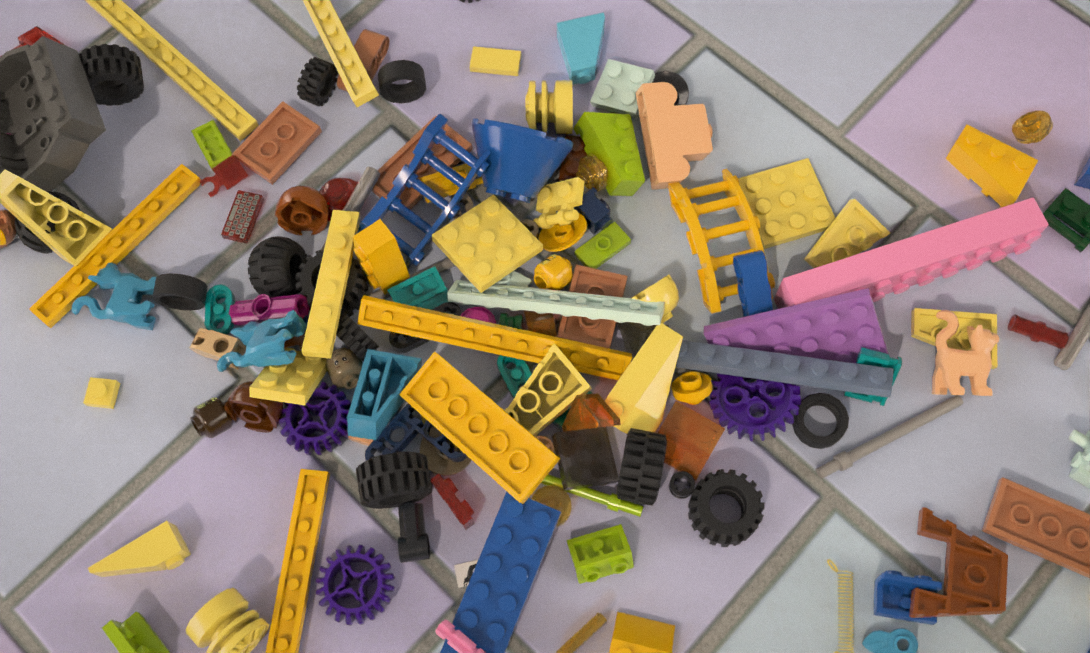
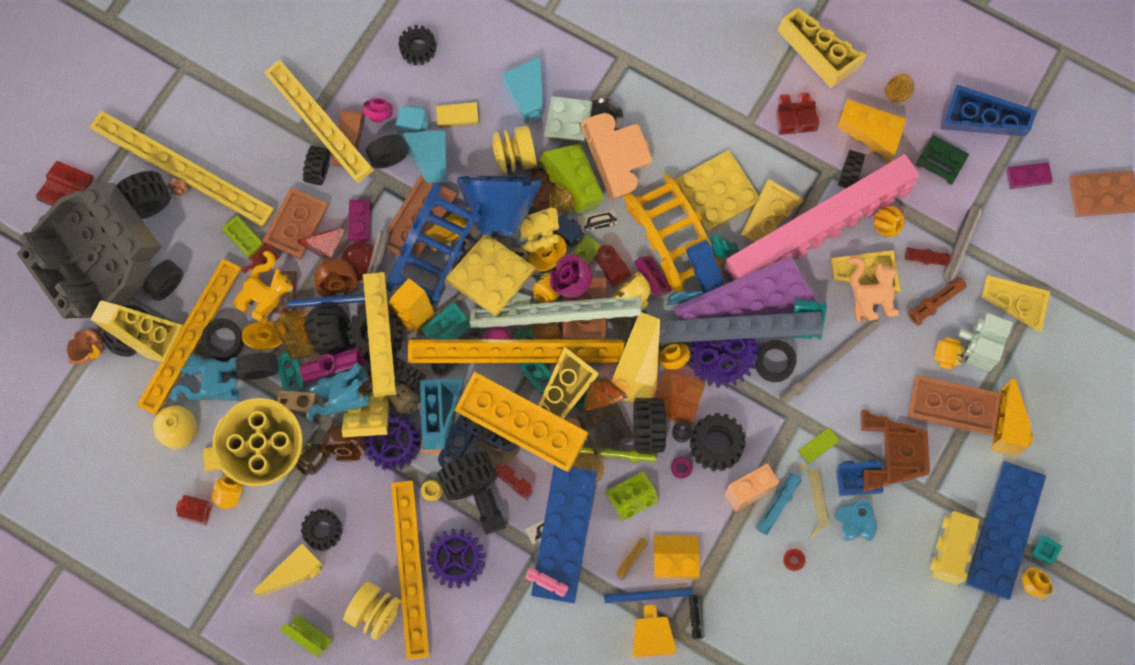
camera: 15 degrees left, 5 degrees up
none -> black tyre [143,260,183,301]
none -> light yellow cylinder [153,405,198,449]
none -> nougat plate [167,179,189,196]
none -> clear red brick [176,495,213,526]
none -> black tyre [201,318,244,361]
none -> yellow head [211,476,243,509]
none -> light yellow cone [213,398,303,486]
none -> yellow animal [232,251,293,325]
none -> yellow dish [242,321,285,350]
none -> clear yellow brick [272,310,315,360]
none -> blue bar [287,294,365,309]
none -> clear red slope [297,228,344,258]
none -> black tyre [301,509,343,551]
none -> magenta plate [348,199,371,242]
none -> dark pink plate [362,98,393,123]
none -> medium azure brick [396,106,429,133]
none -> medium azure slope [403,130,448,183]
none -> light yellow plate [421,480,443,502]
none -> magenta cylinder [550,254,593,298]
none -> sticker [577,210,618,232]
none -> clear red piece [597,245,632,287]
none -> magenta plate [634,255,672,297]
none -> dark azure plate [666,290,704,306]
none -> magenta plate [671,457,693,479]
none -> teal plate [710,234,739,260]
none -> light nougat brick [725,463,779,513]
none -> dark azure pin [755,473,802,535]
none -> clear red hips [776,92,820,135]
none -> light yellow wedge [777,8,867,89]
none -> lime sticker [798,427,840,464]
none -> black tyre [838,149,866,188]
none -> yellow piece [873,206,905,237]
none -> dark orange pin [907,277,967,326]
none -> yellow head [934,337,965,370]

